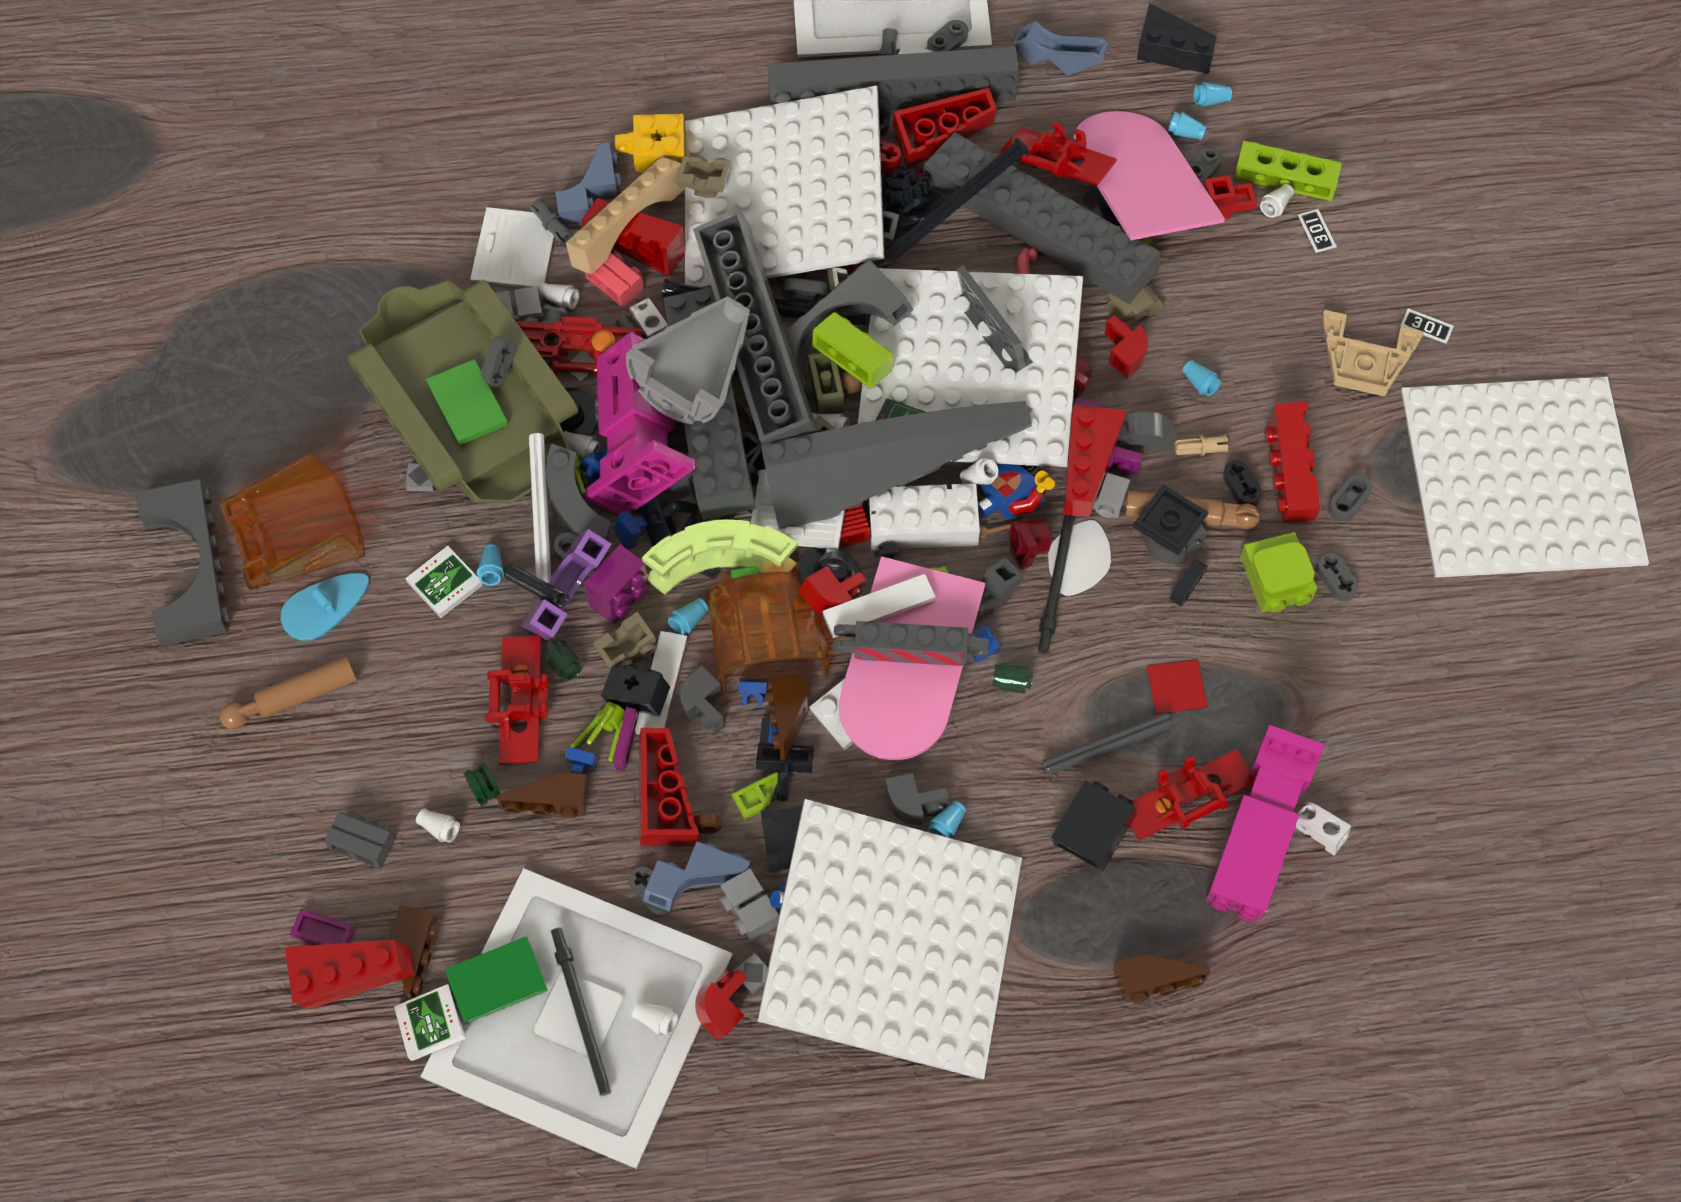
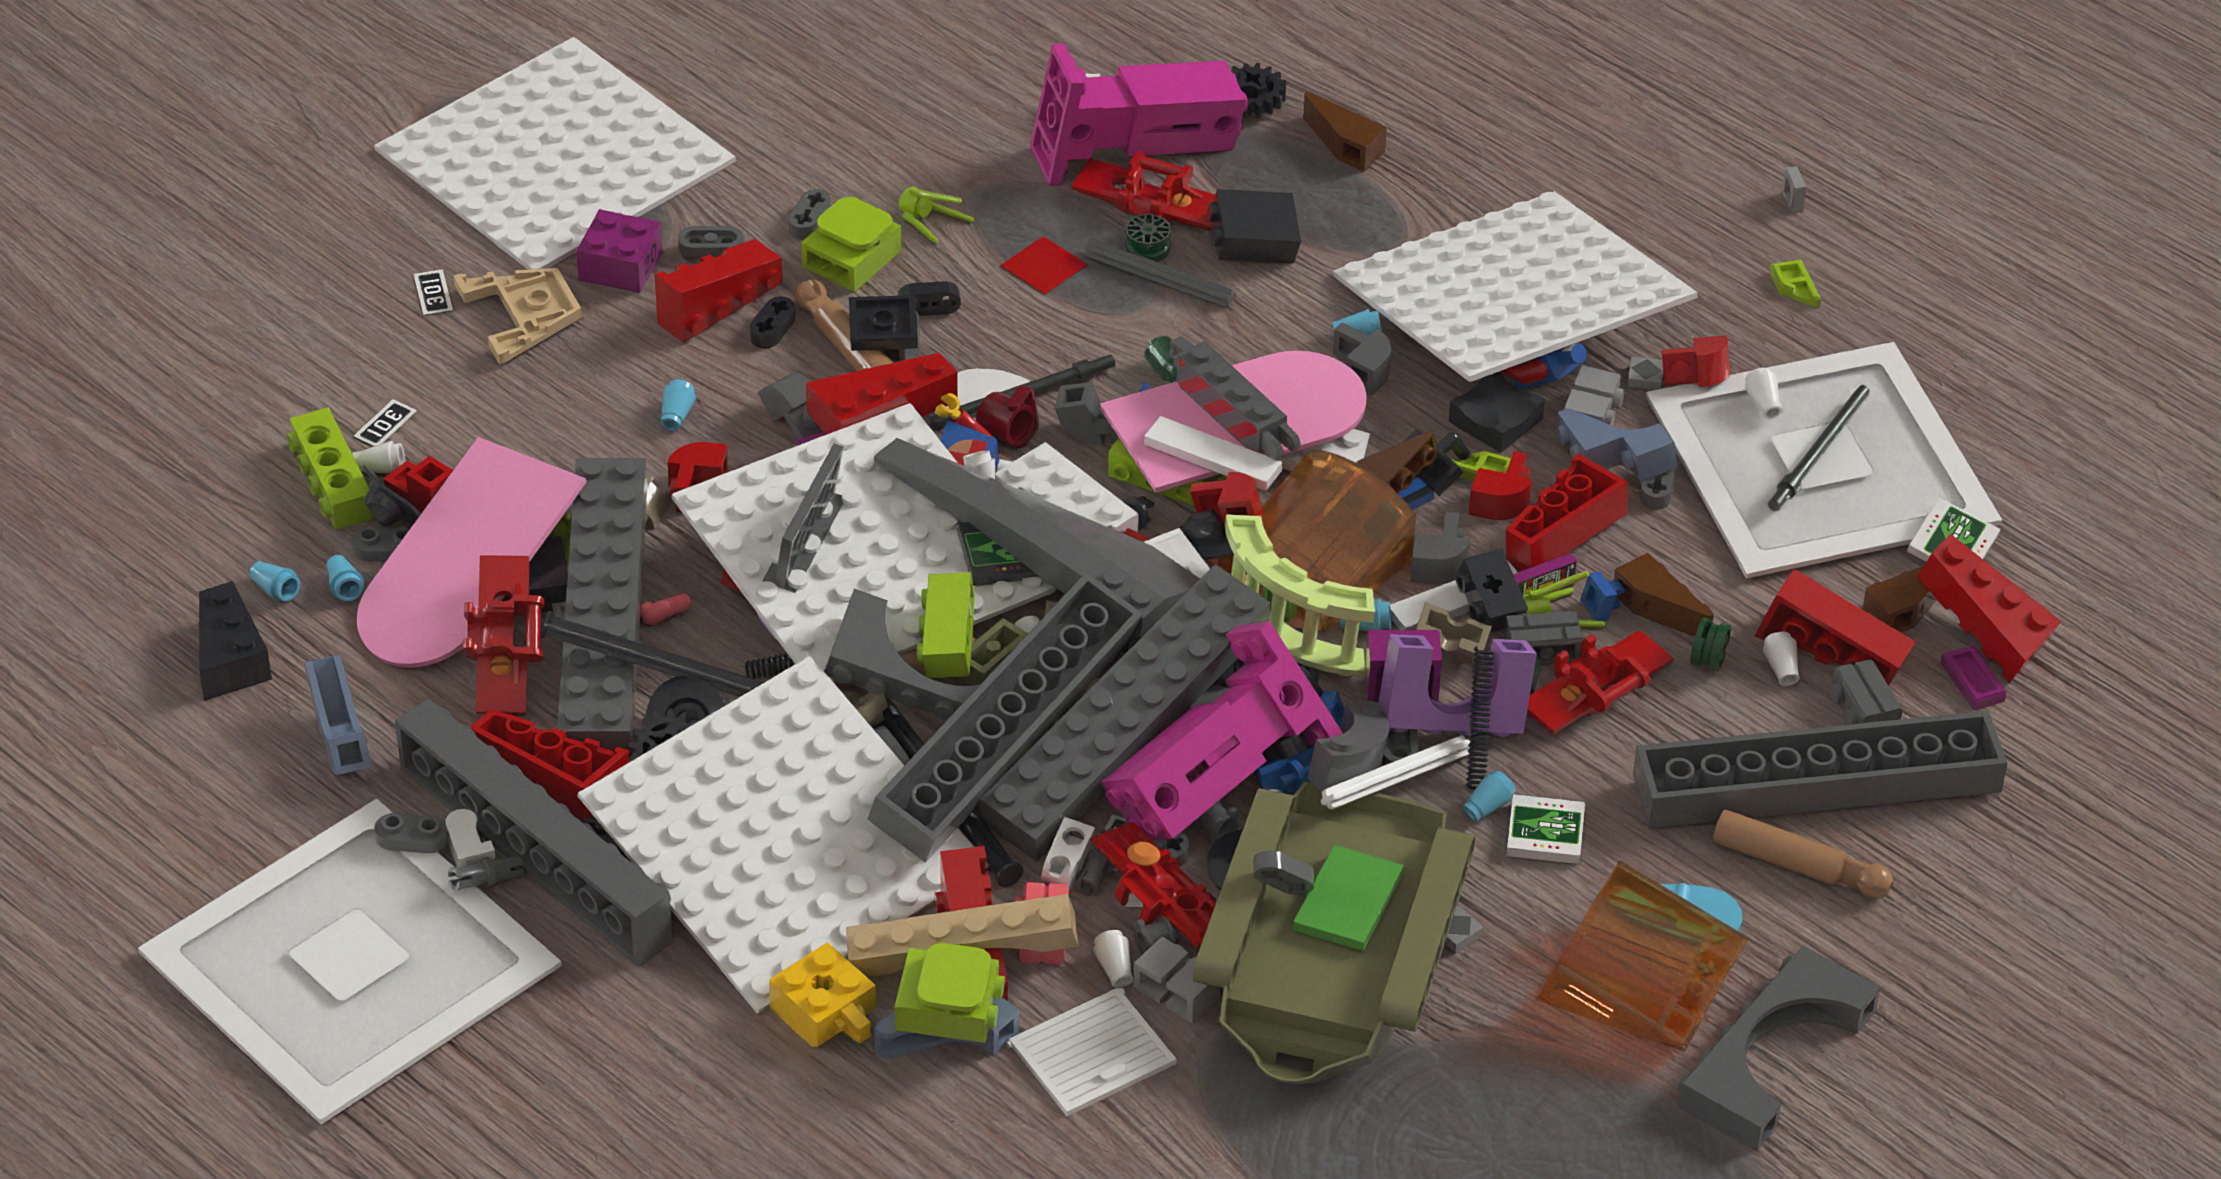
camera: 130 degrees left, 20 degrees down
green tile [444,936,548,1025] -> none
dark grey pin [530,198,573,245] -> none
light grey cone [626,296,750,424] -> none
dark tan cylinder [676,156,731,198] -> none
reddish brown tile [694,814,722,834] -> none
tan axle [1174,435,1228,456] -> none
none -> black hat [362,464,421,527]
none -> magenta brick [576,209,663,293]
none -> lime brick [895,943,1005,1043]
none -> lime plant [898,186,974,244]
none -> dark green wheel [1125,214,1171,262]
none -> black gear [1231,63,1286,118]
none -> red brick [1469,451,1532,520]
none -> dark grey brick [1504,610,1583,665]
none -> dark grey brick [1633,711,2007,828]
none -> red wedge [1754,569,1916,686]
none -> lime tile [1769,260,1821,308]

